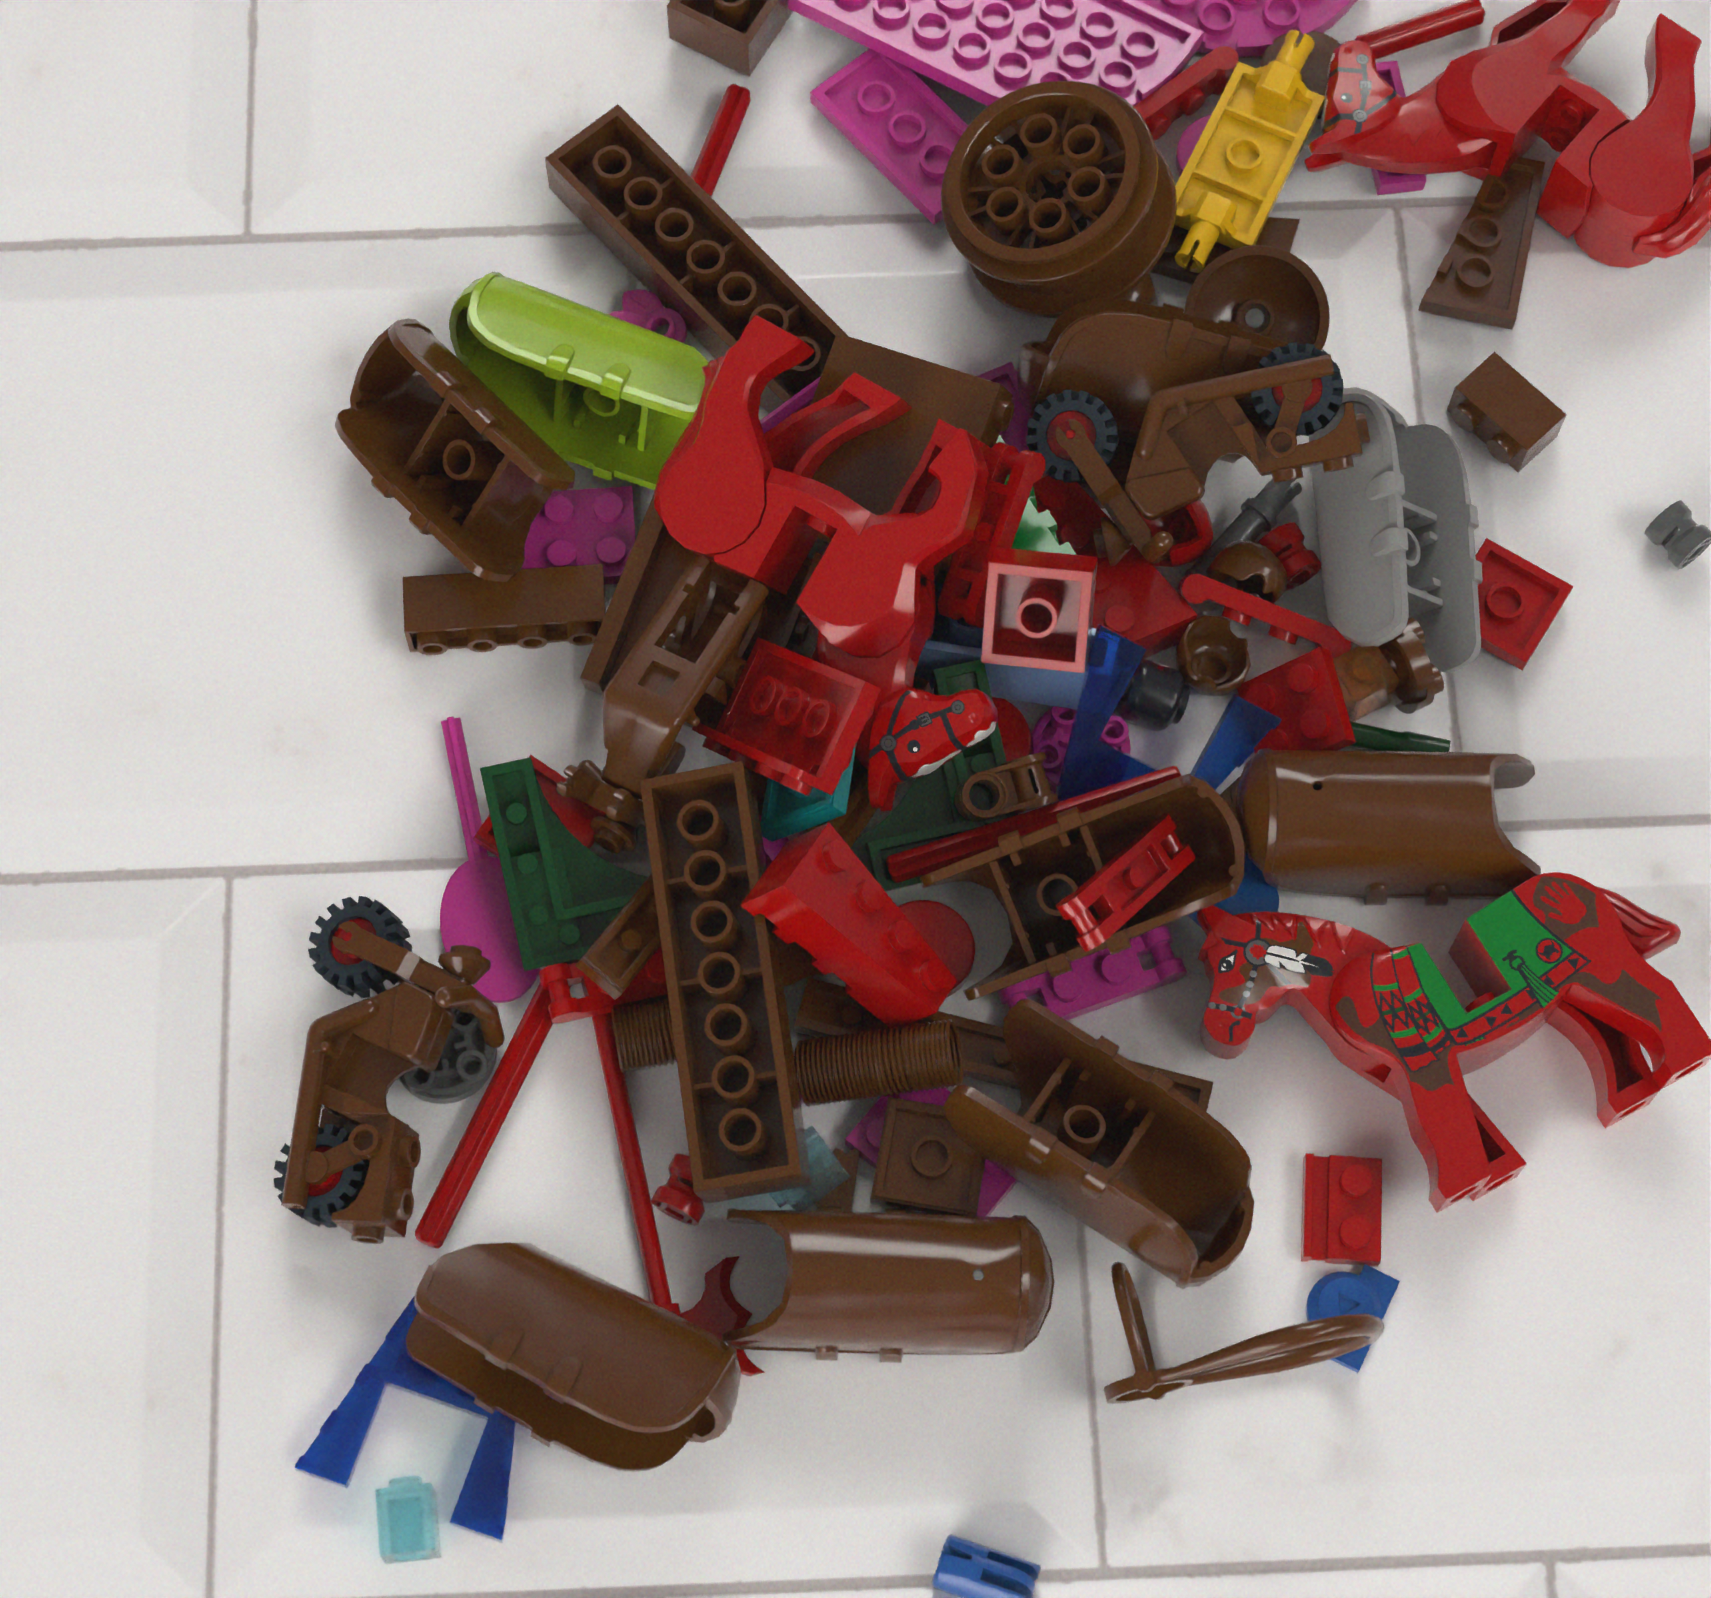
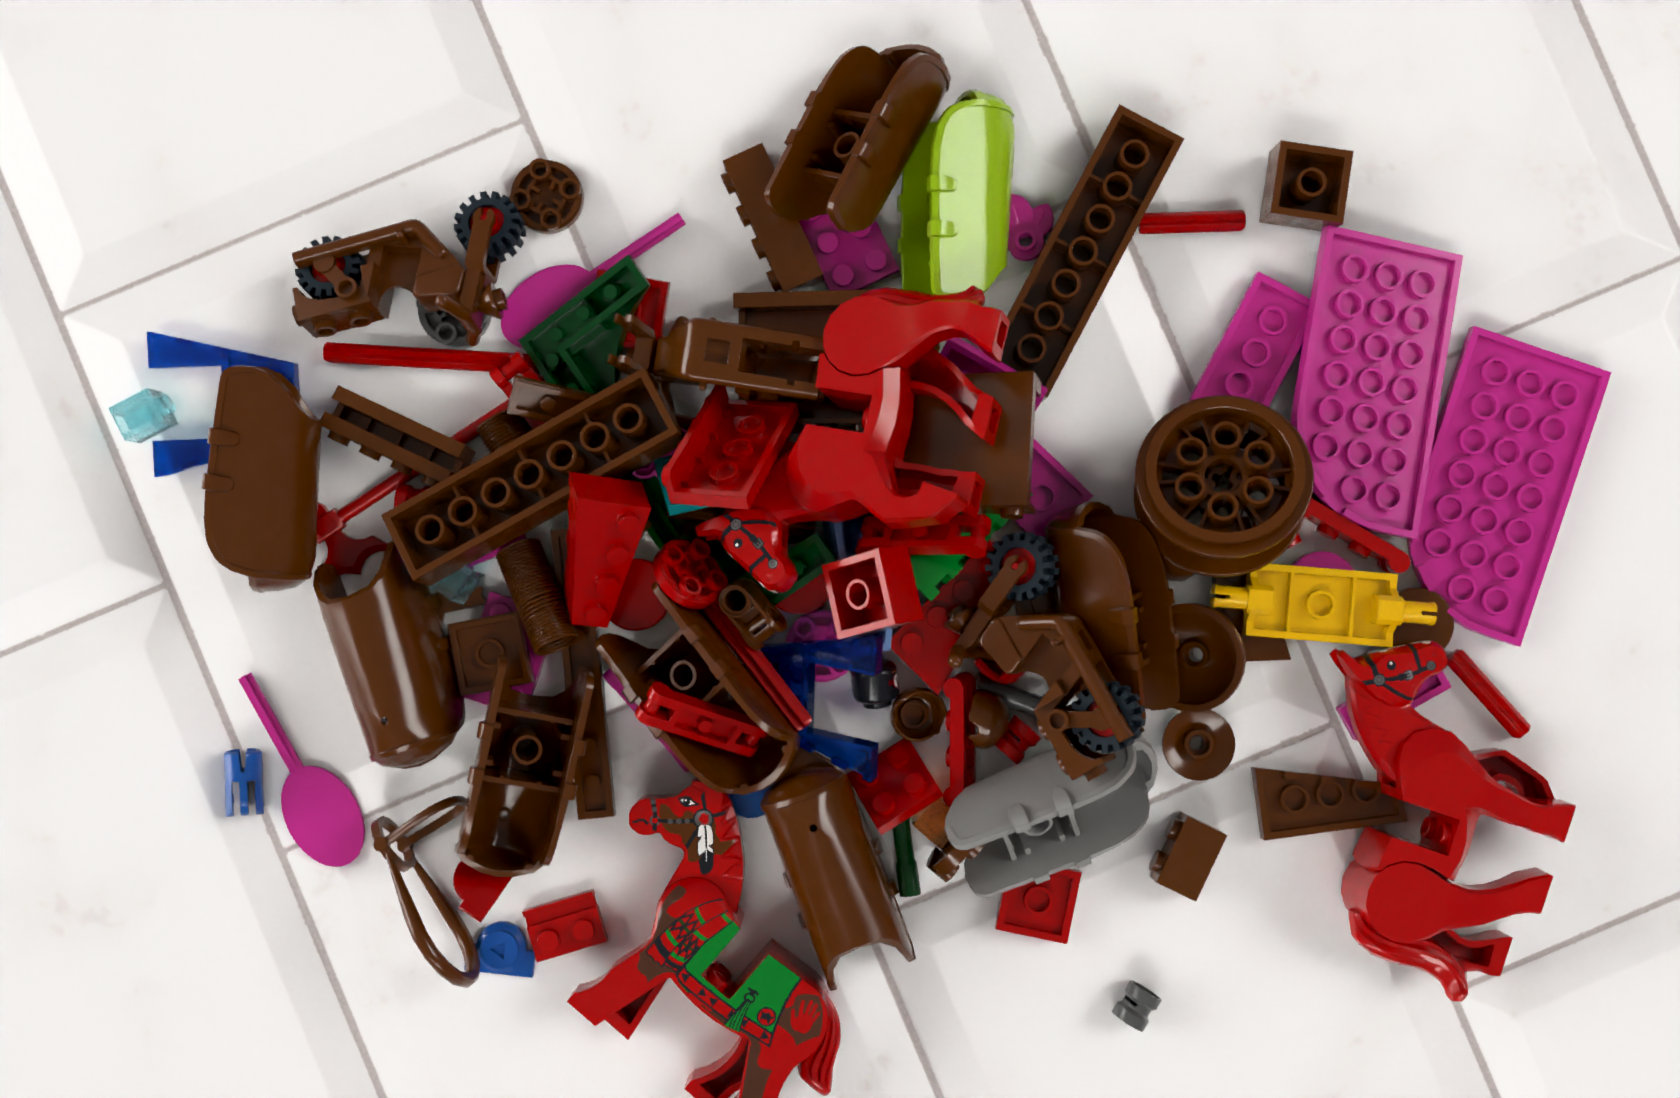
camera: 70 degrees right, 20 degrees up
none -> dark pink piece [238,673,365,867]
none -> reddish brown brick [320,385,476,487]
none -> red piece [453,860,513,923]
none -> reddish brown tile [509,158,584,234]
none -> red tile [653,538,728,609]
none -> reddish brown dish [1162,710,1235,781]

